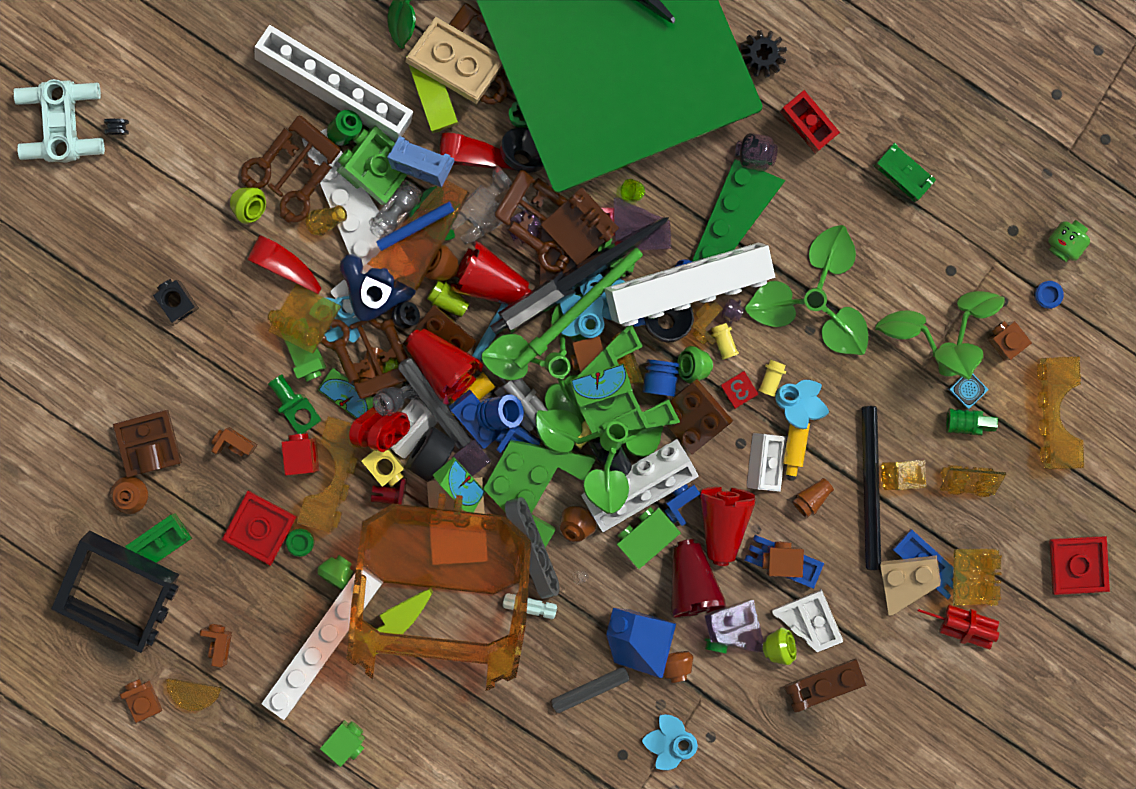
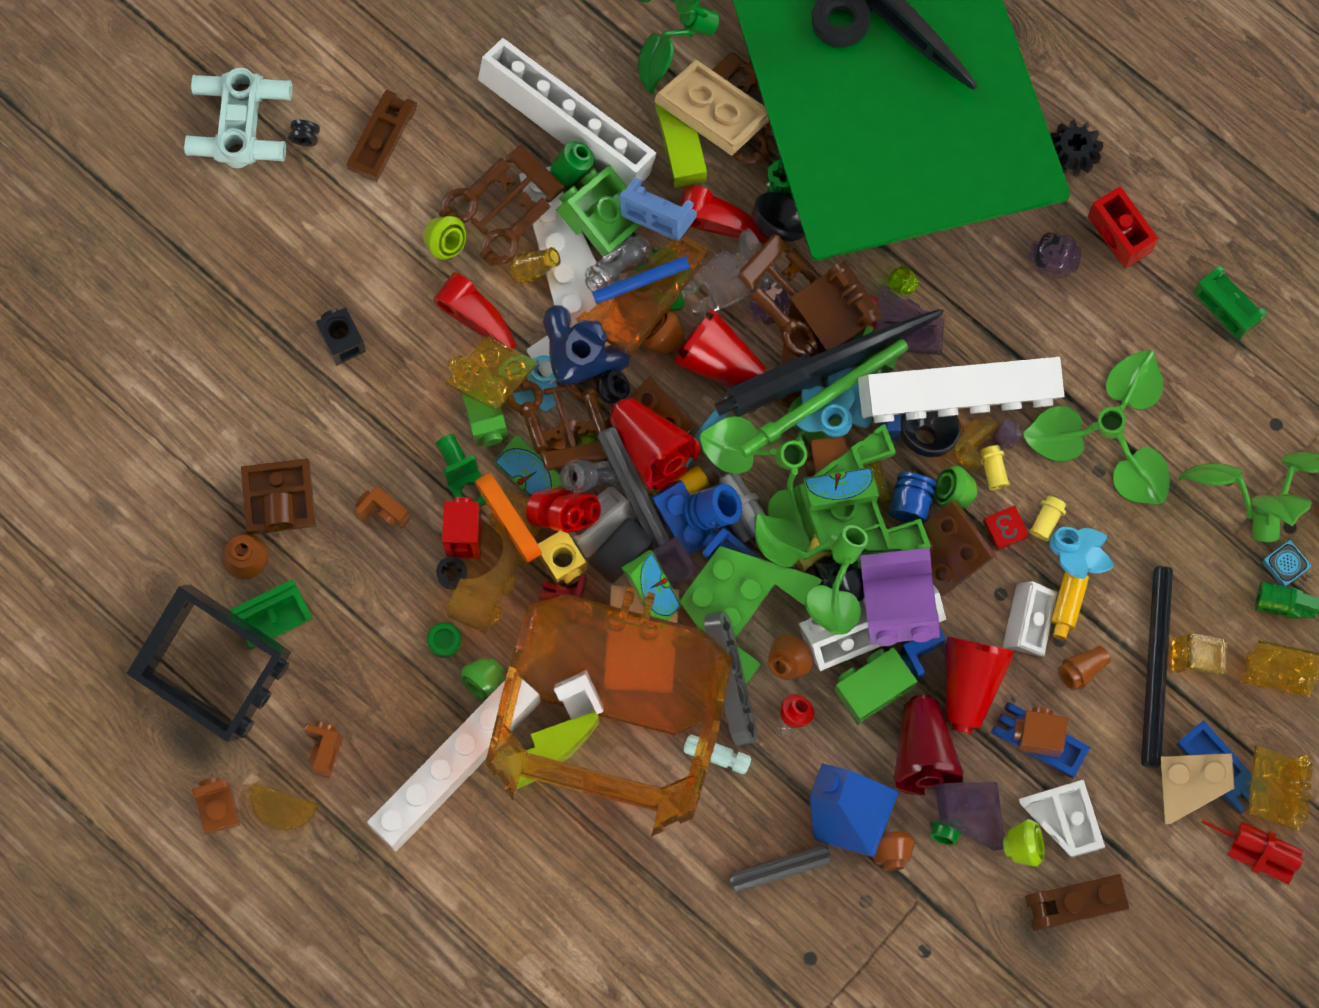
camera: 10 degrees right, 15 degrees down
red plate [222,491,298,566] -> none
bright green brick [320,720,365,767] -> none
lime cone [427,281,470,317] -> none
medium azure plate [642,714,698,770] -> none
green wing [692,159,786,262] -> none
none -> reddish brown plate [346,90,417,182]
none -> black bush [436,556,468,590]
none -> orange beam [474,472,542,563]
none -> white panel [554,670,604,719]
none -> red plate [780,694,814,728]
none -> medium lavender panel [860,548,940,646]

